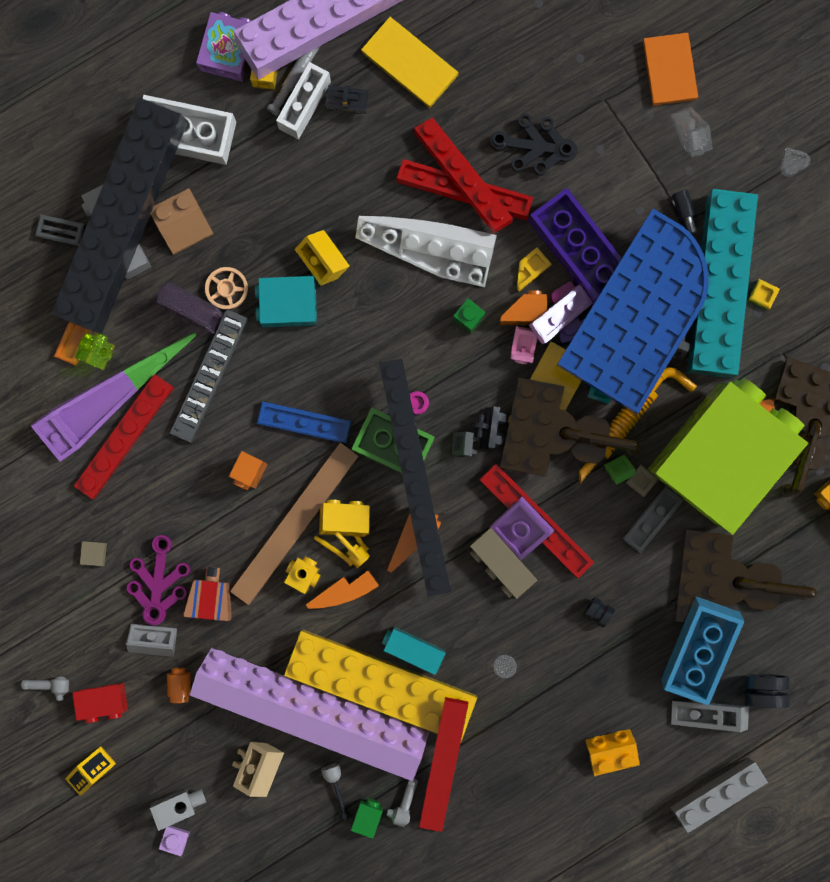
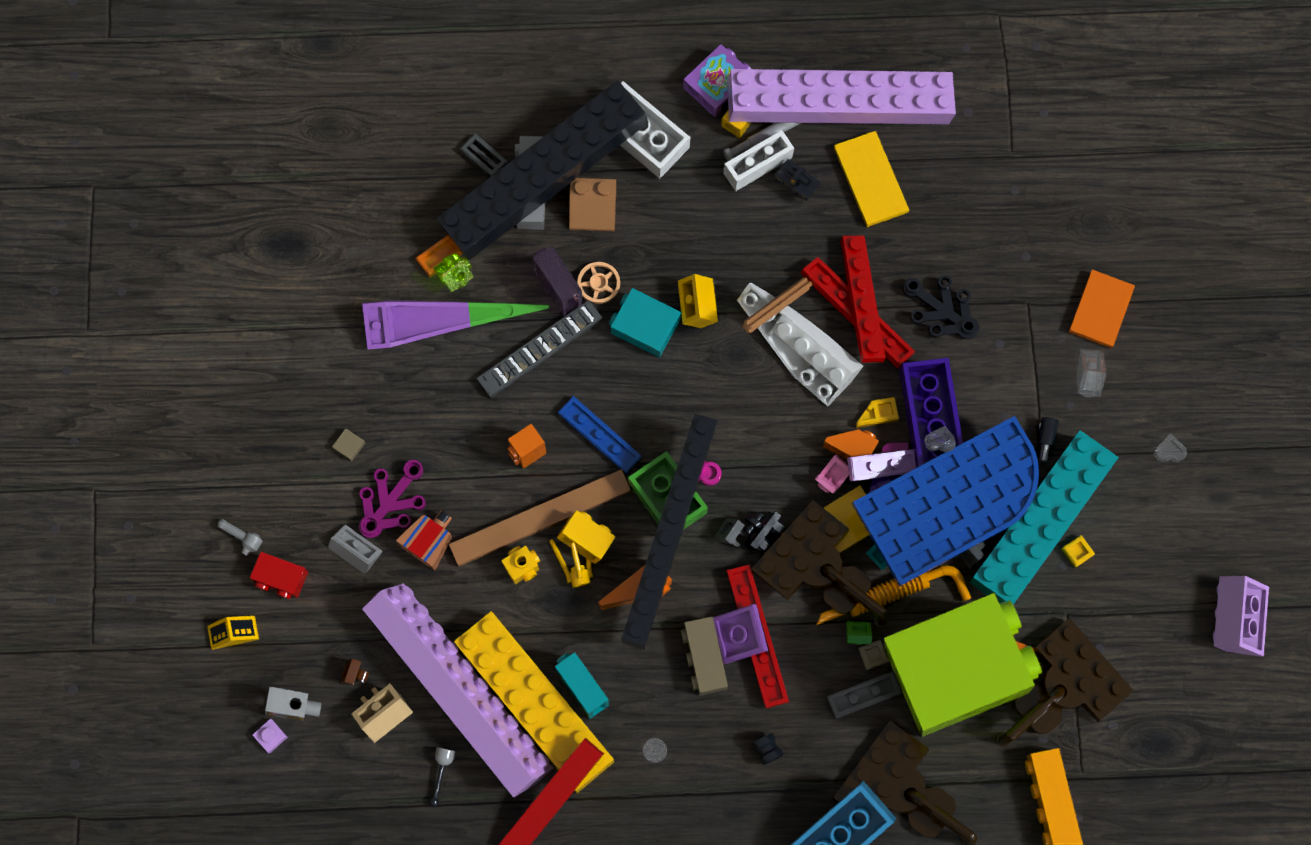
camera: 25 degrees right, 10 degrees down
red plate [74,374,174,500] -> none
orange brick [167,668,191,703] -> none
orange slope [306,570,379,609] -> none
green brick [351,798,383,839] -> none
light grey piece [386,778,418,828] -> none
green brick [453,298,486,334] -> none
none -> reddish brown tile [340,659,369,685]
none -> medium nougat axle [742,277,812,333]
none -> clear tile [924,426,956,452]

